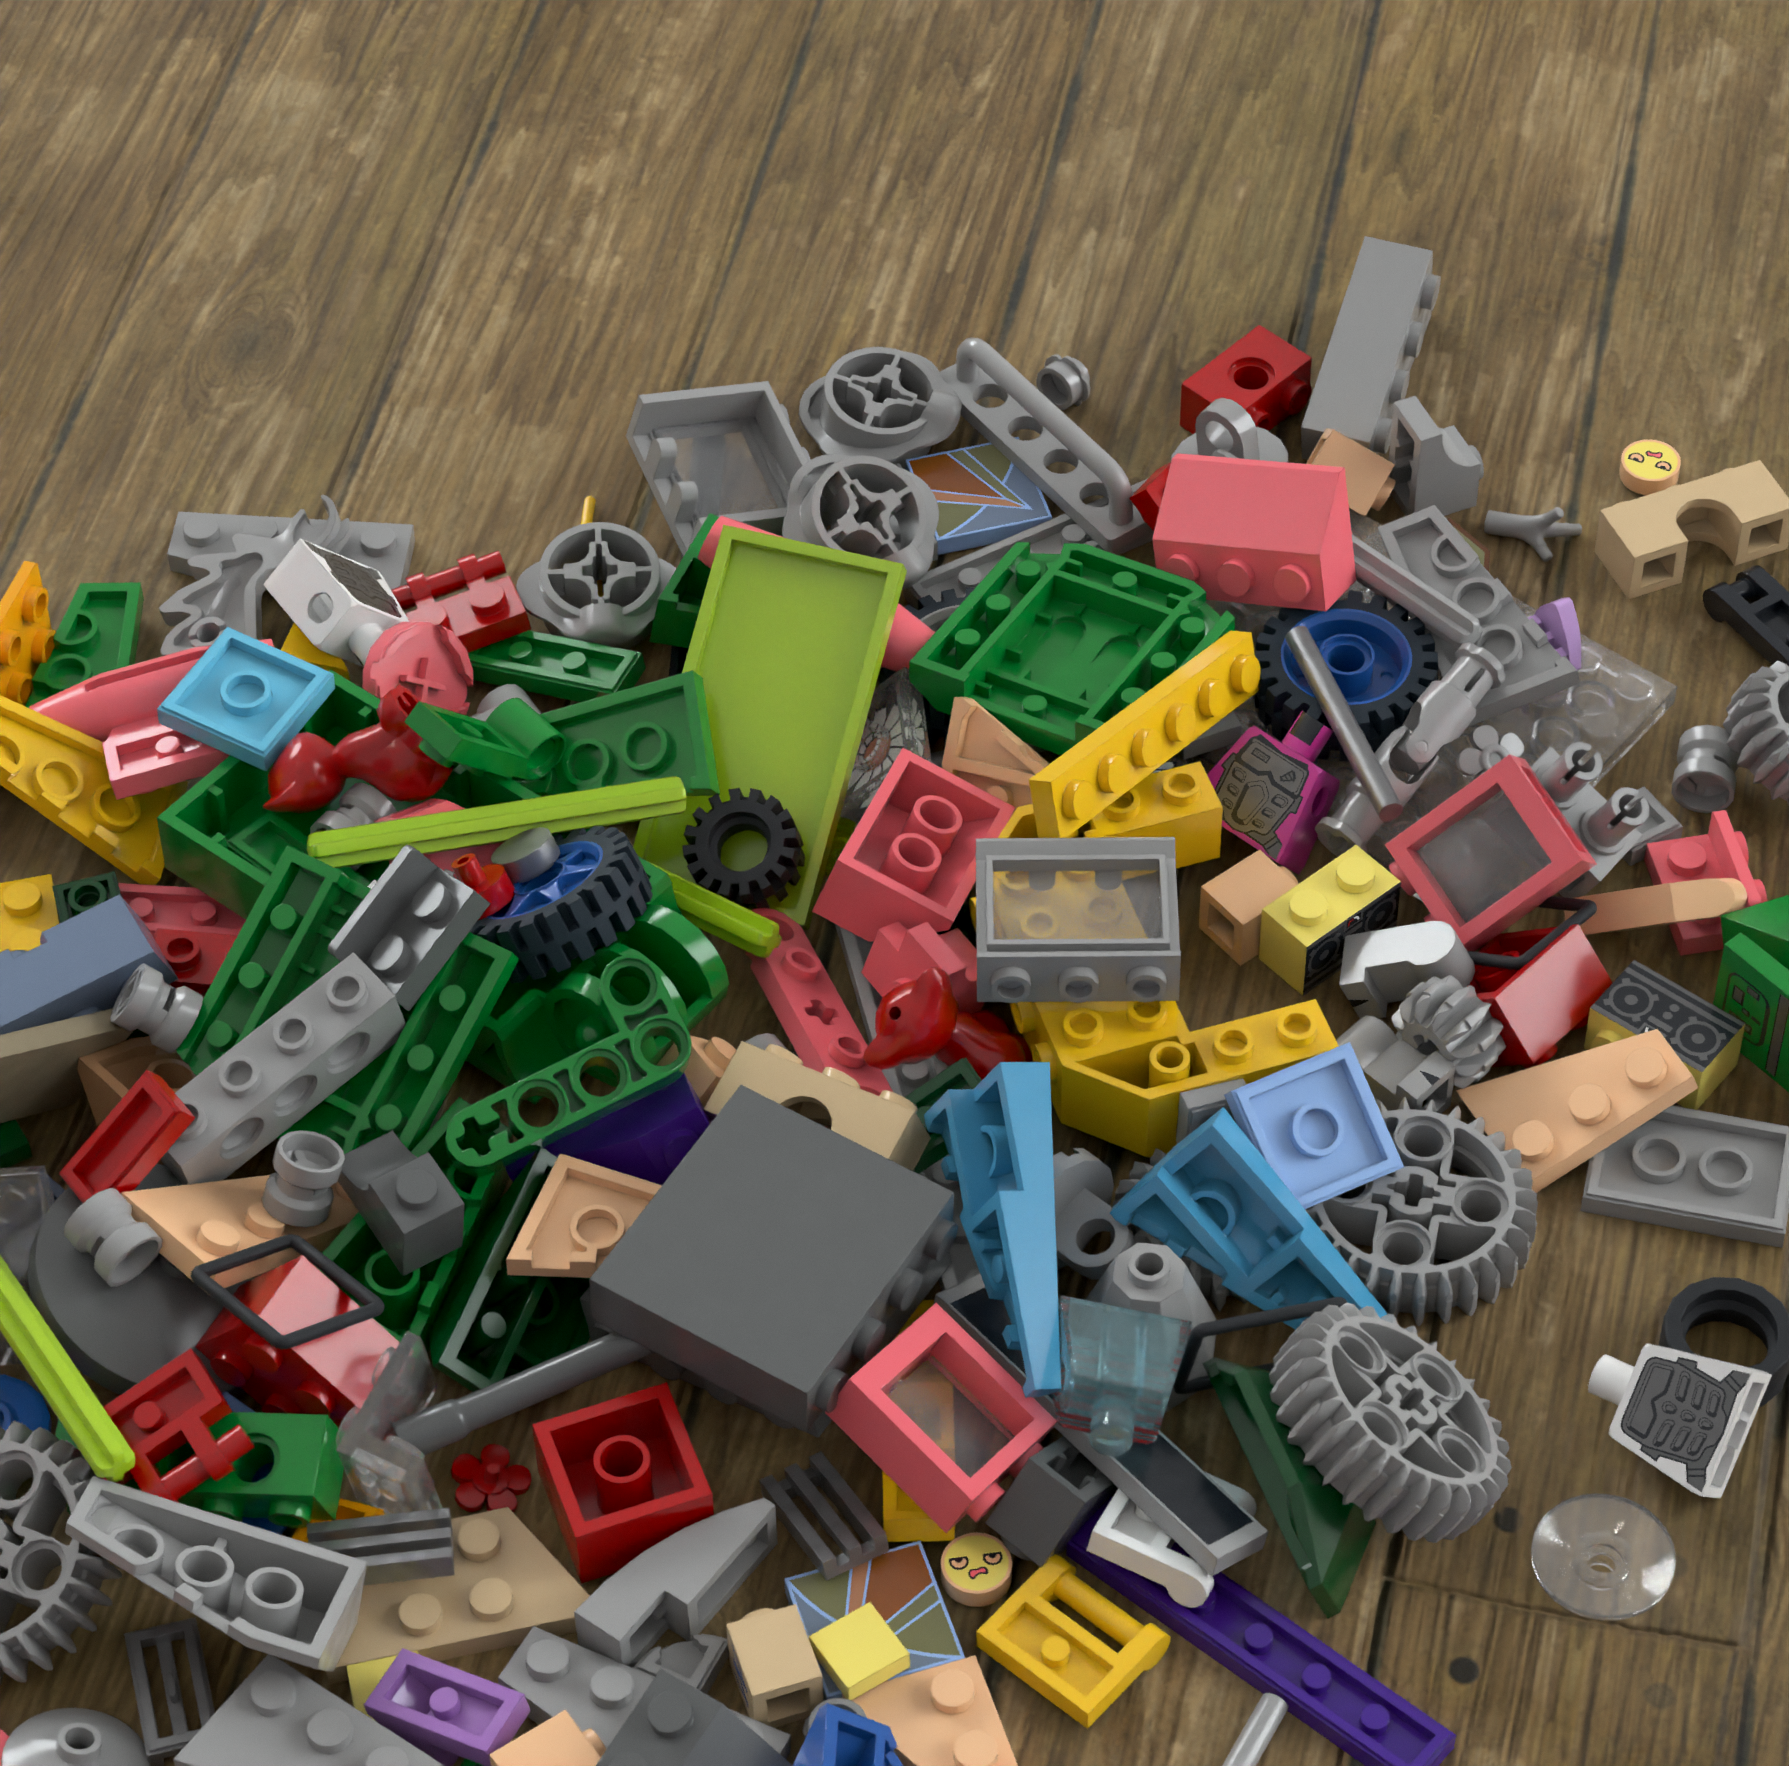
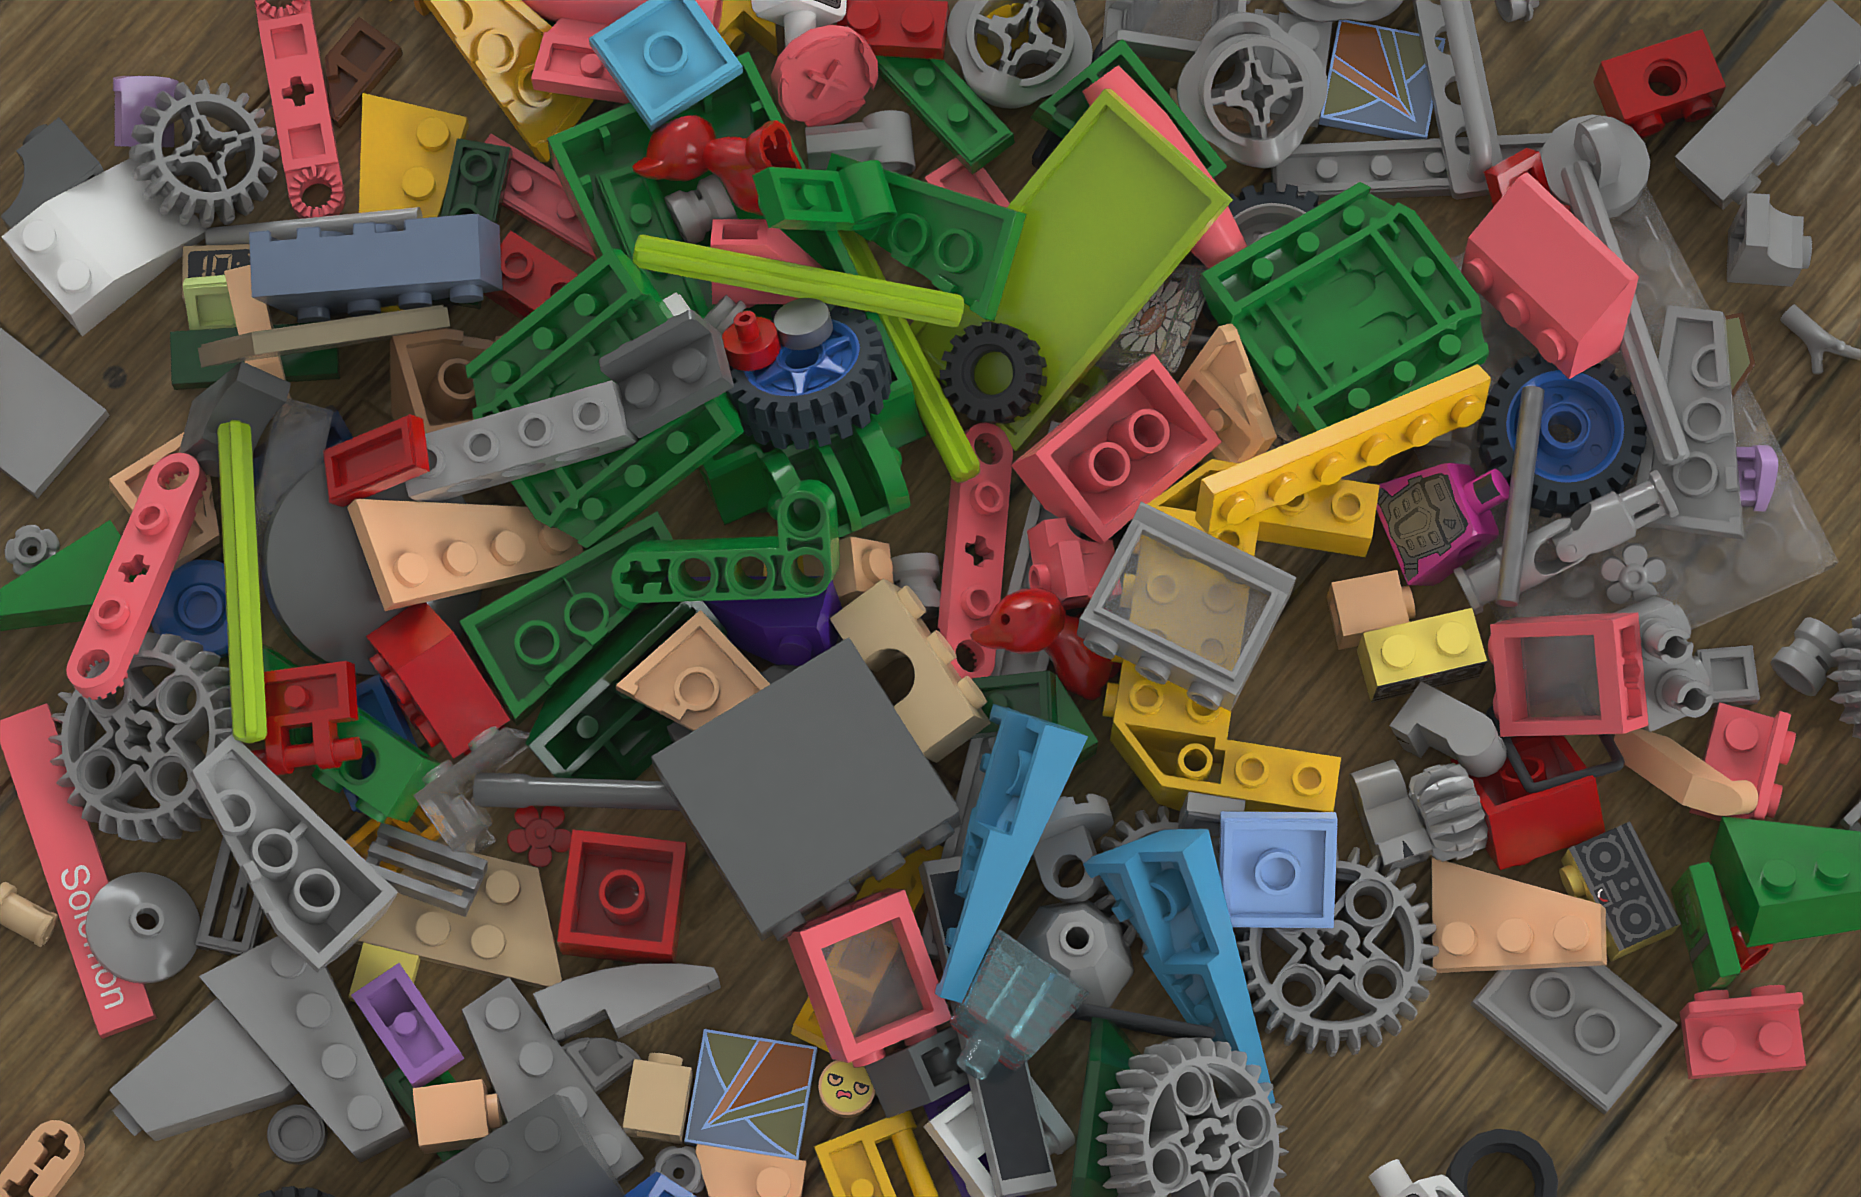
camera: 25 degrees right, 25 degrees up
light grey wheel [64,1188,163,1287] -> none
light grey wheel [110,963,203,1053] -> none
black piece [191,1234,384,1349] -> none
light grey wheel [262,1130,345,1227] -> none
dark grey arch [338,1130,465,1276] -> none
flat silver tile [759,1451,889,1581] -> none
light yellow tile [809,1602,910,1700] -> none
light nougat brick [1306,428,1396,517] -> none

